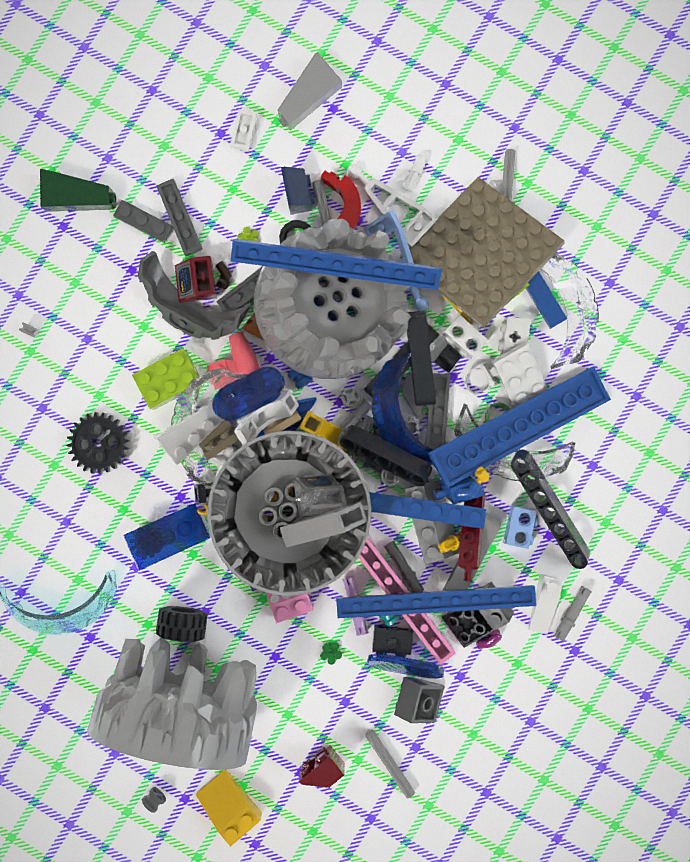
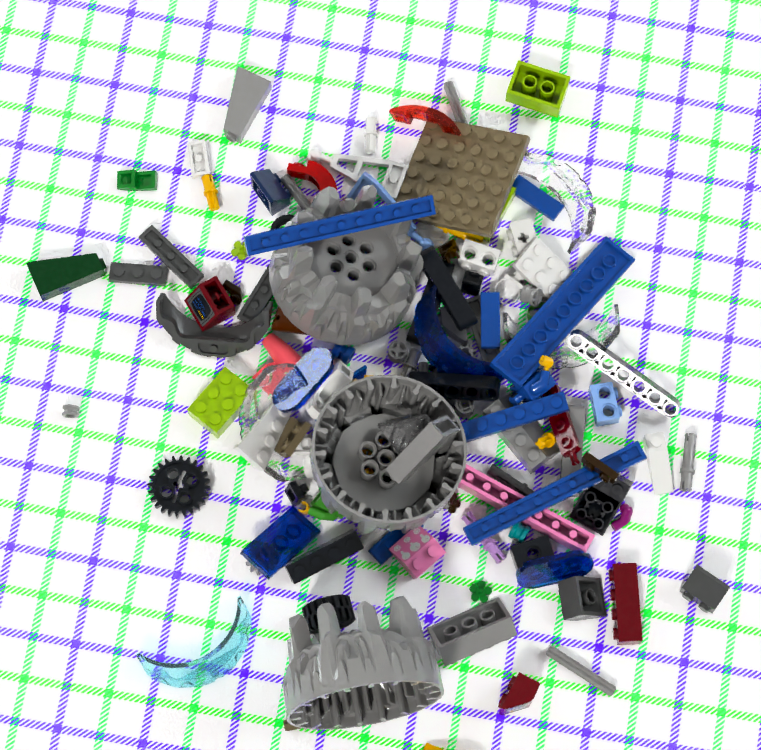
camera: 25 degrees left, 15 degrees down
none -> green slope [117,169,158,191]
none -> yellow axle [201,174,220,211]
none -> black brick [283,529,364,584]
none -> clear red slope [389,105,461,136]
none -> light grey slope [427,597,518,666]
none -> dark brown plate [437,239,460,263]
none -> blue tile [480,292,500,349]
none -> lime brick [505,60,571,118]
none -> light grey wheel [520,284,543,307]
none -> dark brown plate [581,451,619,484]
none -> dark red brick [608,563,643,645]
none -> dark grey slope [679,564,730,614]

